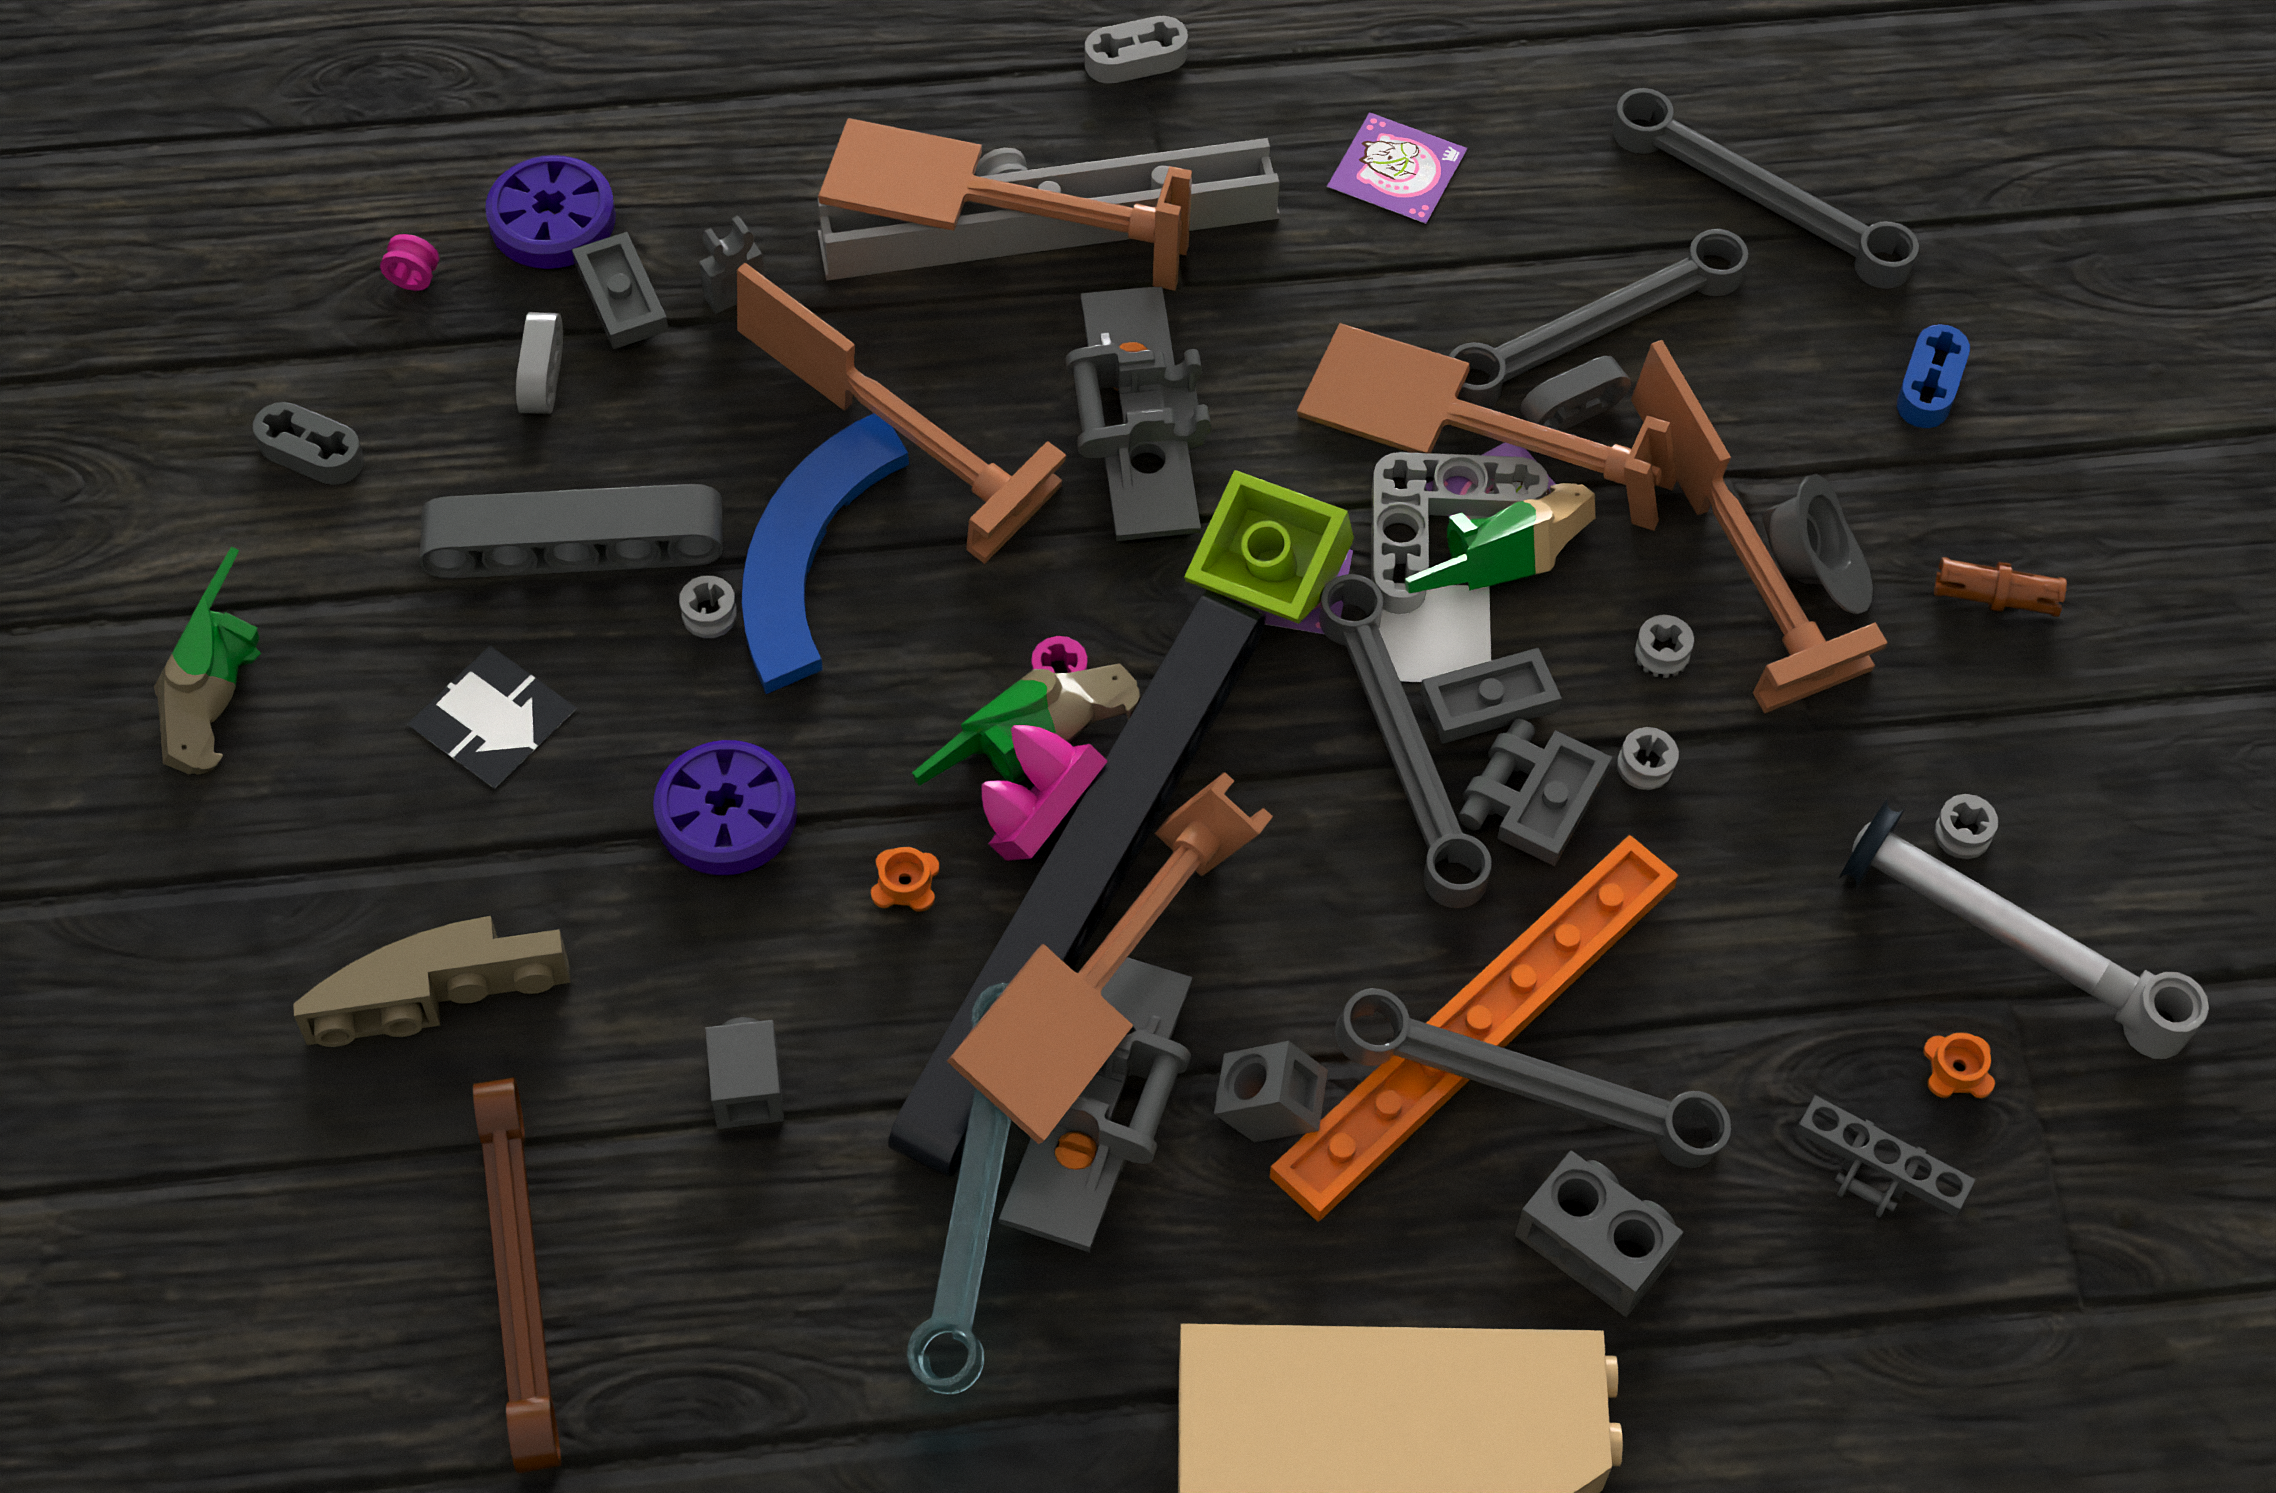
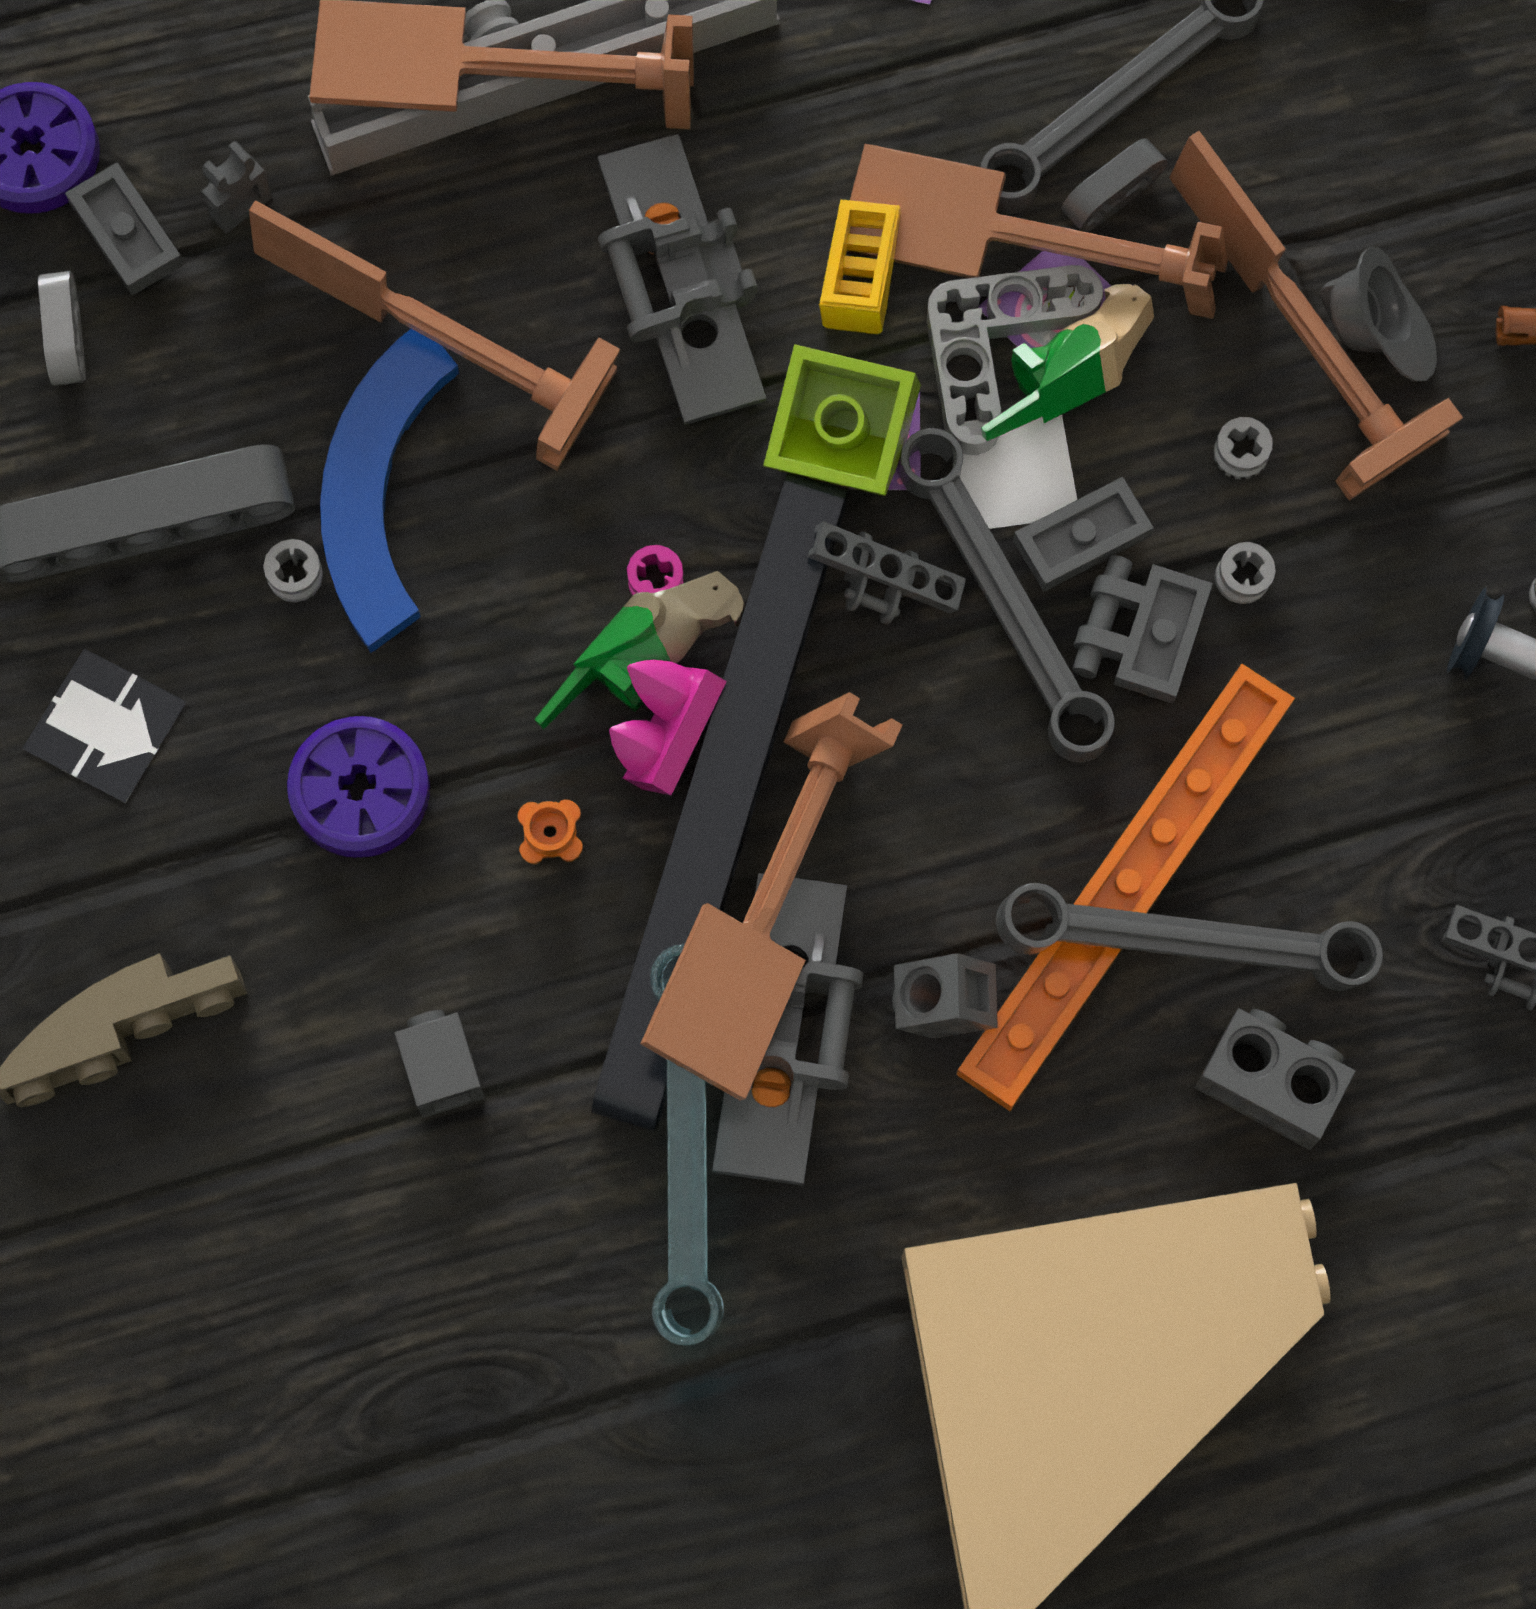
camera: 10 degrees left, 15 degrees up
reddish brown piece [473,1077,561,1474] -> none
blue beam [1897,324,1970,428] -> none
none -> dark grey piece [808,521,966,625]
none -> yellow slope [819,199,901,334]

